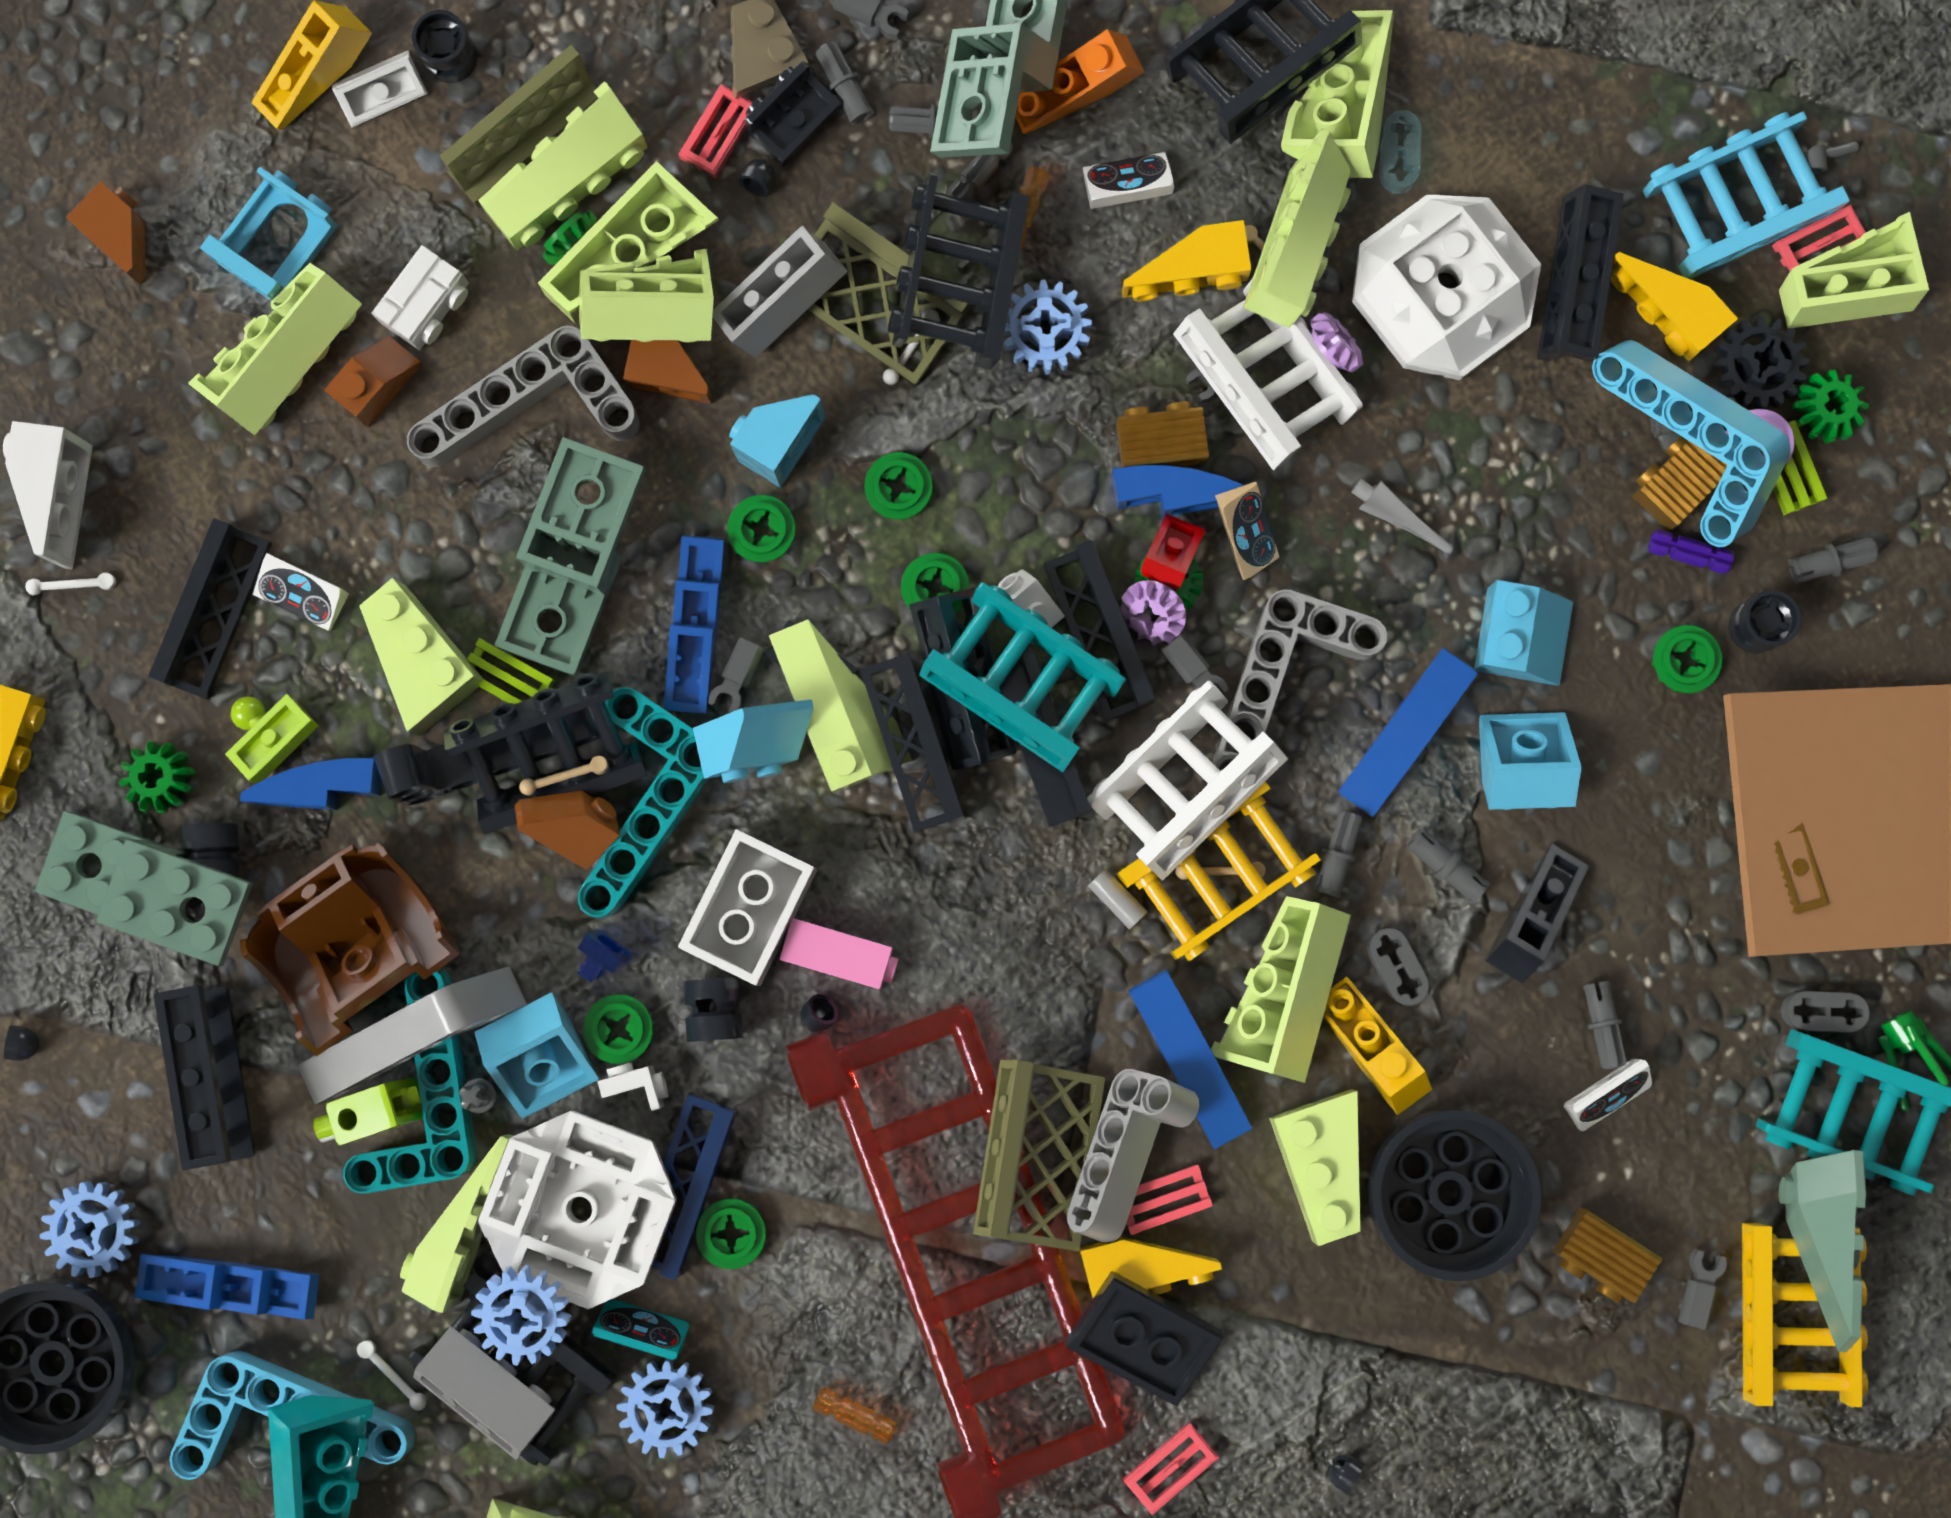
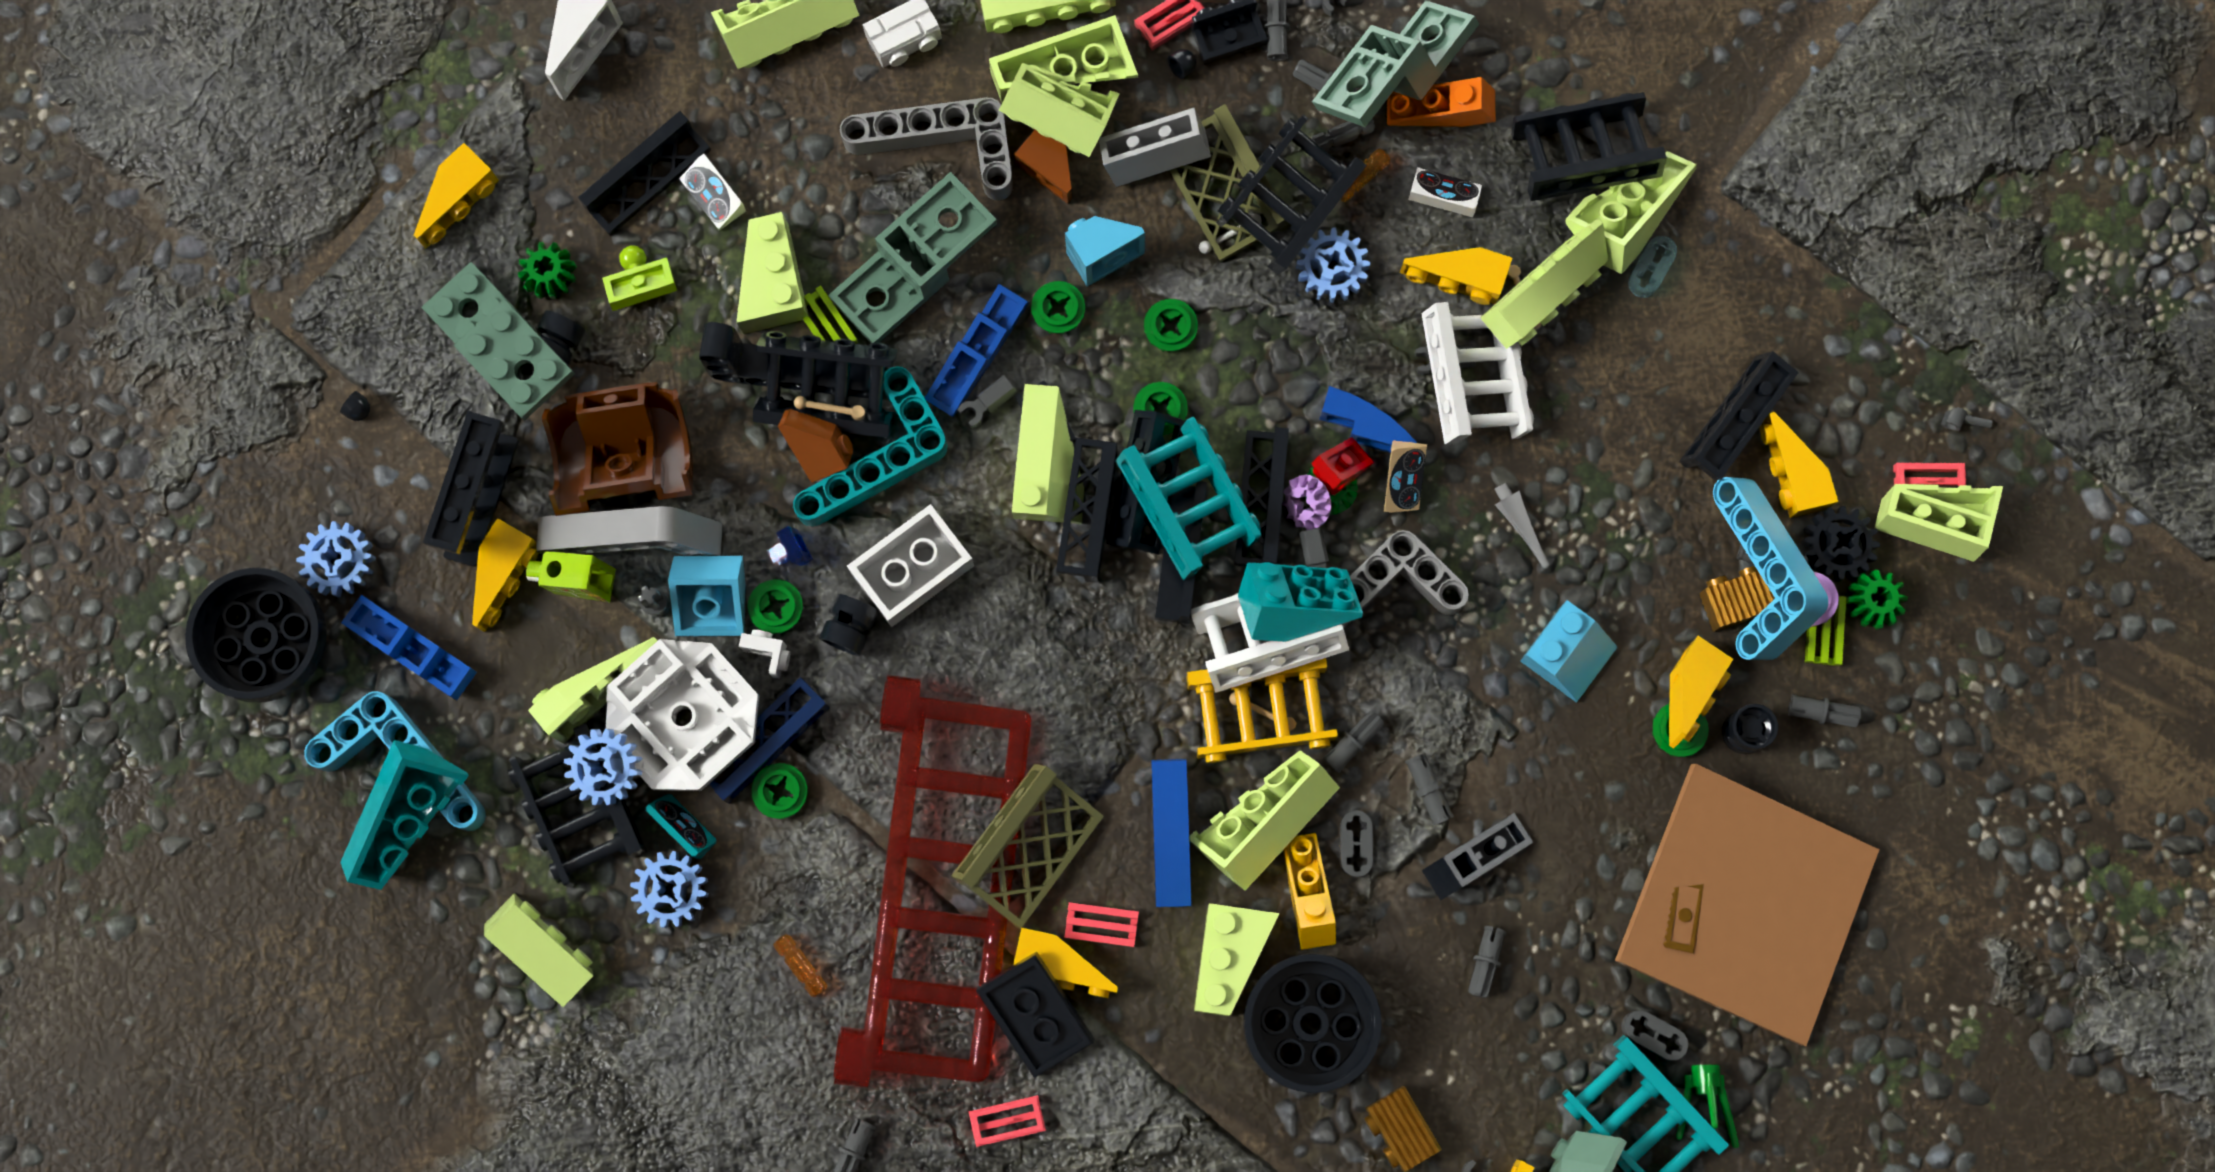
camera: 25 degrees right, 5 degrees down
white hinge [25,573,116,595] -> none
blue slope [240,758,382,810] -> none
dark orange slope [324,336,422,428] -> none
teal beam [343,968,477,1193] -> none
white hinge [357,1340,427,1411] -> none
light grey brick [413,1326,555,1460] -> none
green gear [542,210,597,265] -> none
medium azure slope [693,699,814,783] -> none
bright pink brick [780,918,899,990] -> none
black hinge [800,994,838,1033] -> none
white bracket [998,570,1065,644] -> none
light grey beam [1067,1069,1199,1243] -> none
light grey axle [1088,869,1148,929] -> none
pearl gold brick [1116,401,1209,468] -> none
lavender gear [1311,312,1363,372] -> none
blue slope [1338,647,1478,817] -> none
white piece [1352,195,1541,380] -> none
medium azure slope [1479,712,1582,810] -> none
slope [1563,1059,1652,1131] -> none
medium azure fence [1643,111,1850,279] -> none
dark purple axle [1648,529,1734,574] -> none
none -> yellow slope [472,518,539,632]
none -> teal slope [1238,562,1363,642]
none -> yellow slope [1669,636,1733,749]

